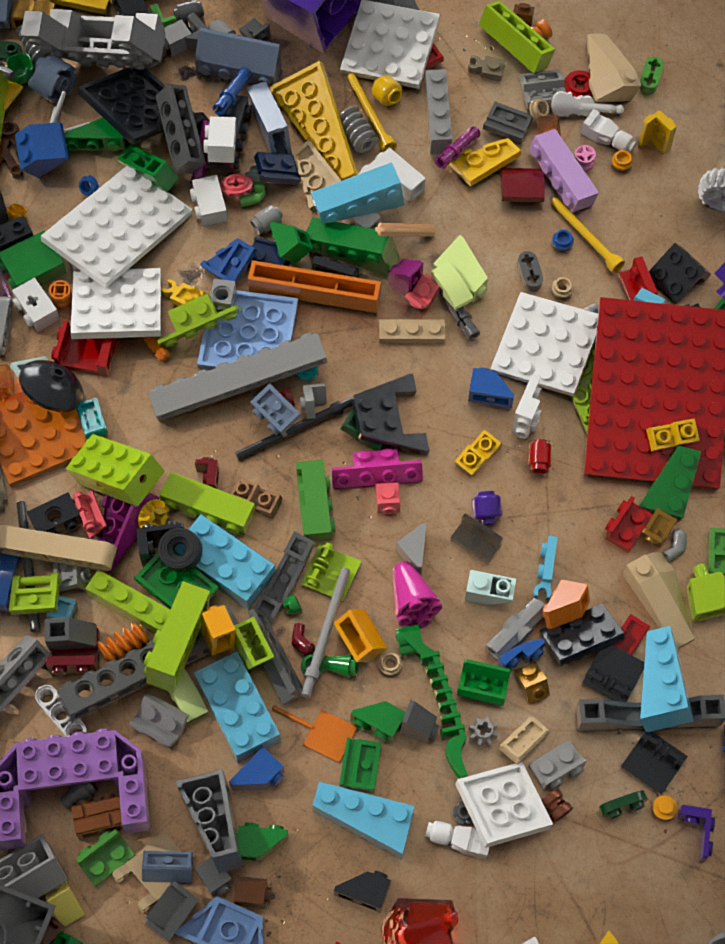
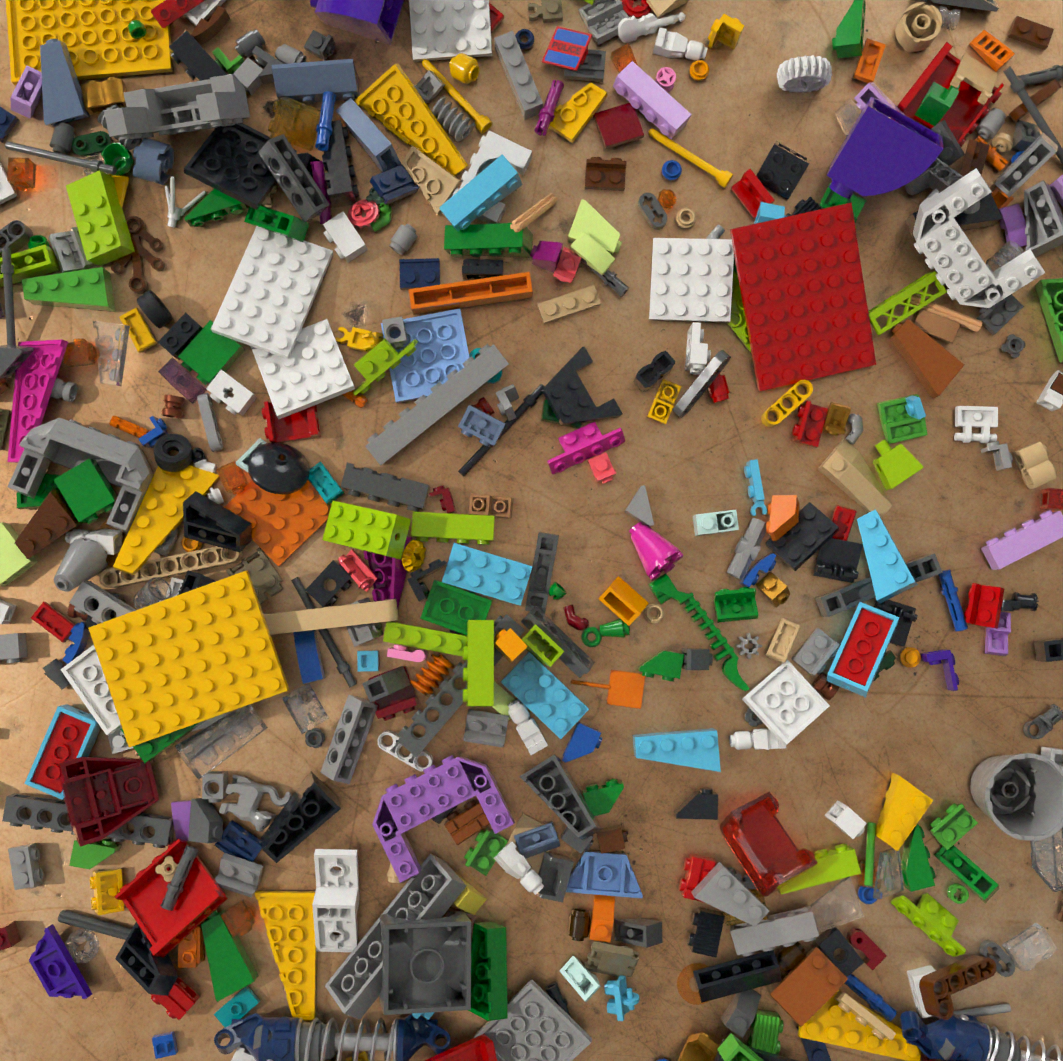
camera: 25 degrees left, 20 degrees up
light orange plate [6,203,28,220] -> none
lime plate [9,572,62,615] -> none
blue slope [15,122,69,178] -> none
orange wheel [49,280,72,310] -> none
blue plate [79,175,99,196] -> none
black tyre [158,528,203,572] -> none
blue wing [200,238,258,284] -> none
white brick [204,116,236,163] -> none
green slope [270,222,313,264] -> none
bright green wedge [296,459,336,542] -> none
lime hinge [301,543,362,602] -> none
light grey bar [301,568,350,698] -> none
green plate [339,737,382,792] -> none
clear smoke panel [450,513,503,565] -> none
blue slope [468,367,514,408] -> none
dark purple head [472,491,503,525] -> none
tan plate [529,99,549,120] -> none
green wing [638,446,701,518] -> none
yellow slope [646,418,700,452] -> none
none -> clear yellow plate [268,97,321,151]
none -> dark grey wedge [341,462,430,512]
none -> bright pink plate [387,644,428,662]
none -> light grey bracket [414,70,445,103]
none -> white piece [494,842,544,895]
none -> white piece [508,699,548,755]
none -> dark blue plate [515,29,534,50]
none -> piece [541,26,593,71]
none -> reddish brown bracket [585,157,627,191]
none -> black brick [633,351,676,392]
none -> clear orange plate [658,189,676,209]
none -> beam [673,350,731,418]
none -> yellow beam [761,380,813,428]
none -> red brick [827,602,899,698]

